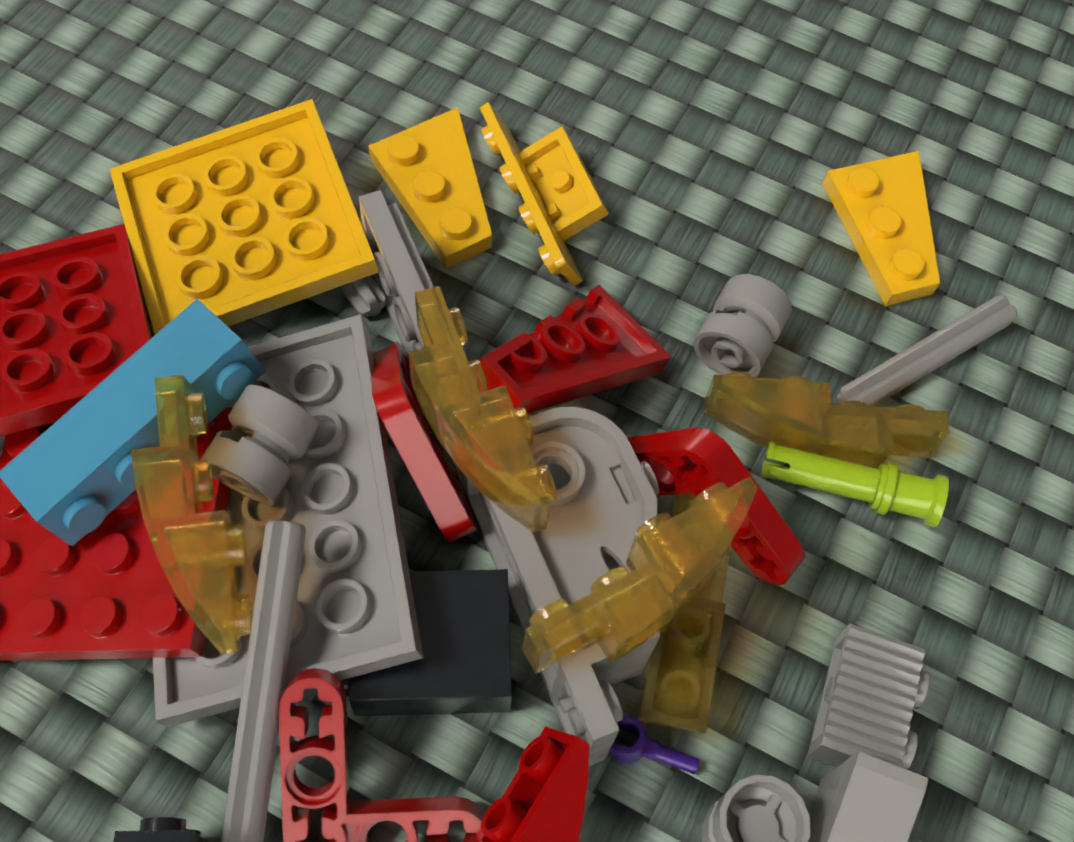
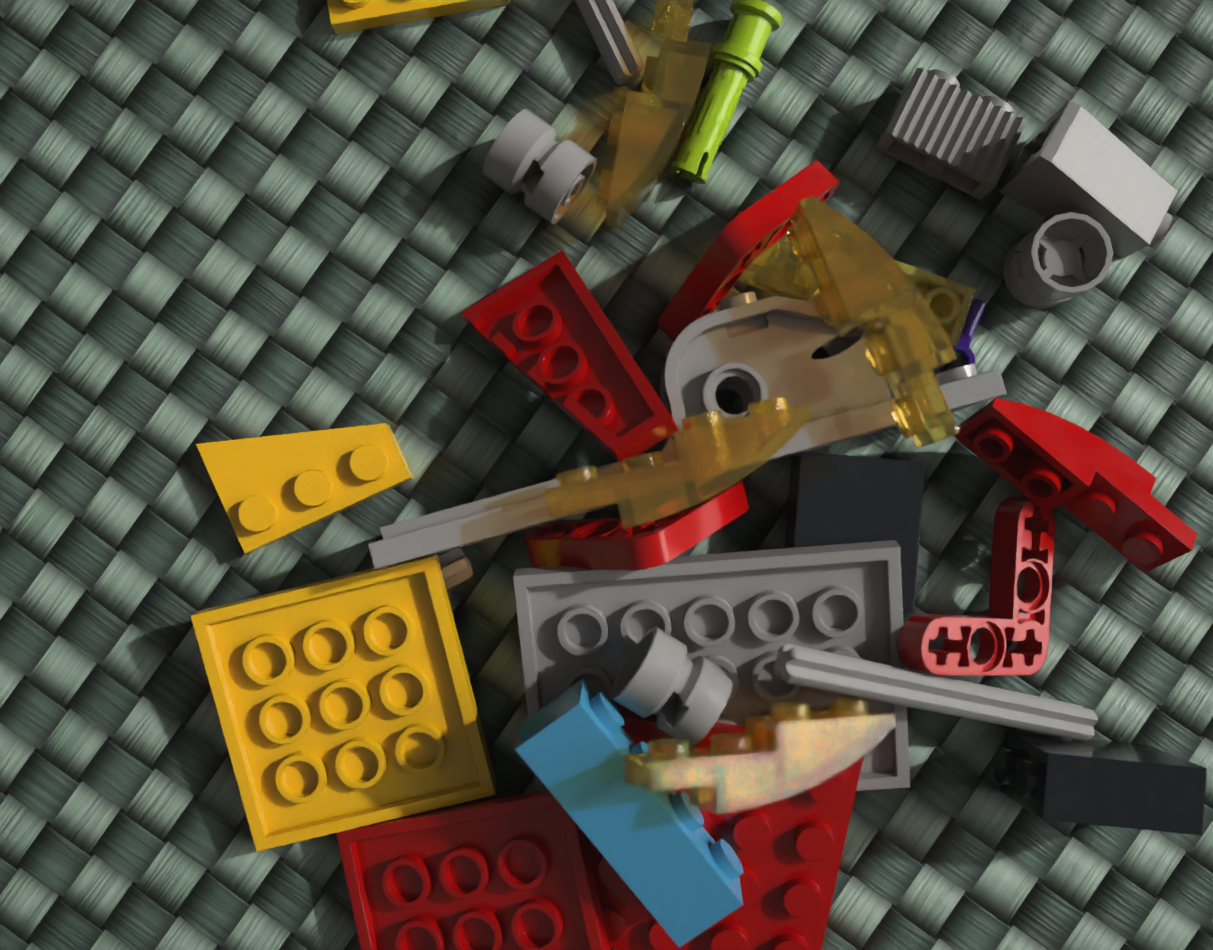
camera: 75 degrees left, 25 degrees up
yellow bracket [480,102,609,286] -> none

